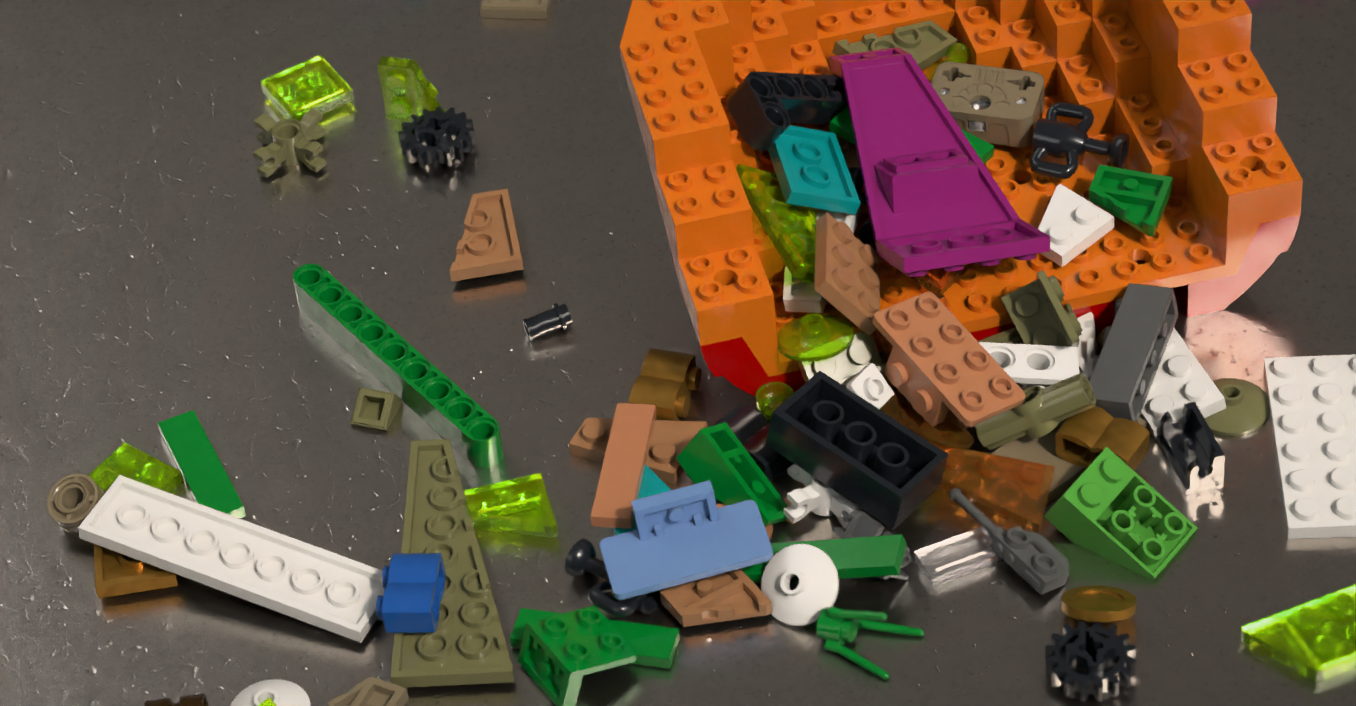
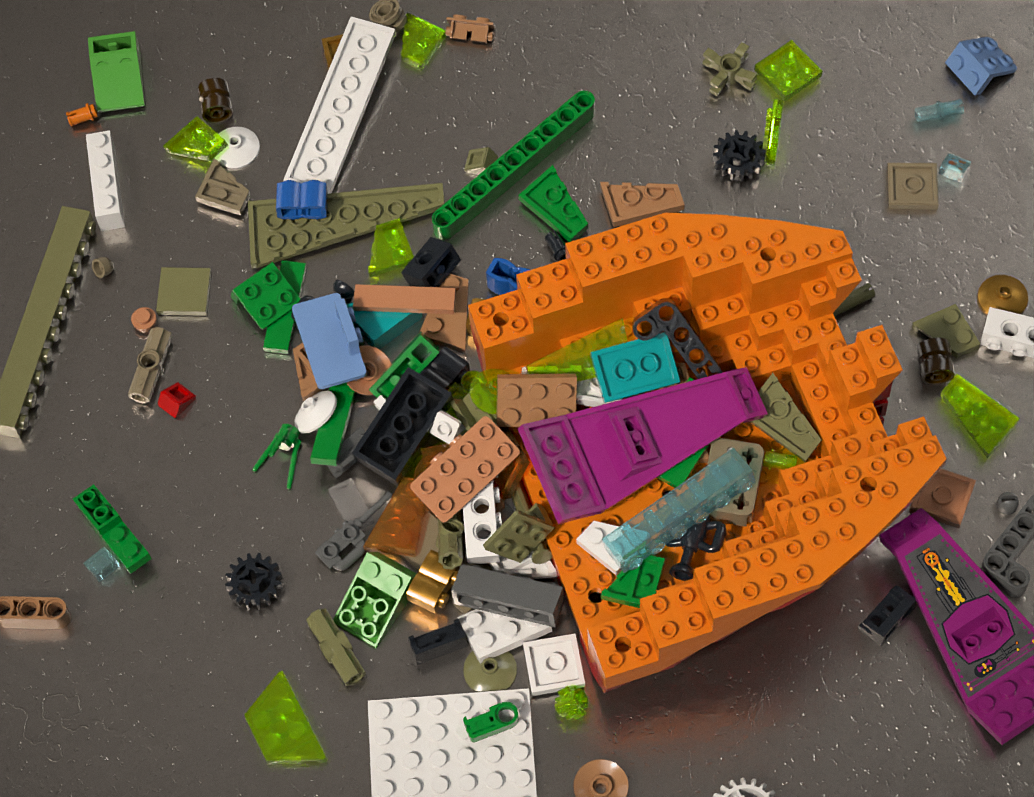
camera: 85 degrees right, 20 degrees up
green tile [158,410,246,518] -> none
pearl gold piece [1061,585,1137,622] -> none
none -> olive piece [306,608,366,686]
none -> black brick [401,237,461,287]
none -> medium nougat hinge [446,14,496,43]
none -> green piece [463,702,519,743]
none -> blue brick [486,258,530,295]
none -> green wing [518,165,588,242]
none -> white plate [523,633,585,696]
none -> clear neon green gear [555,686,588,720]
none -> clear light blue brick [602,448,755,573]

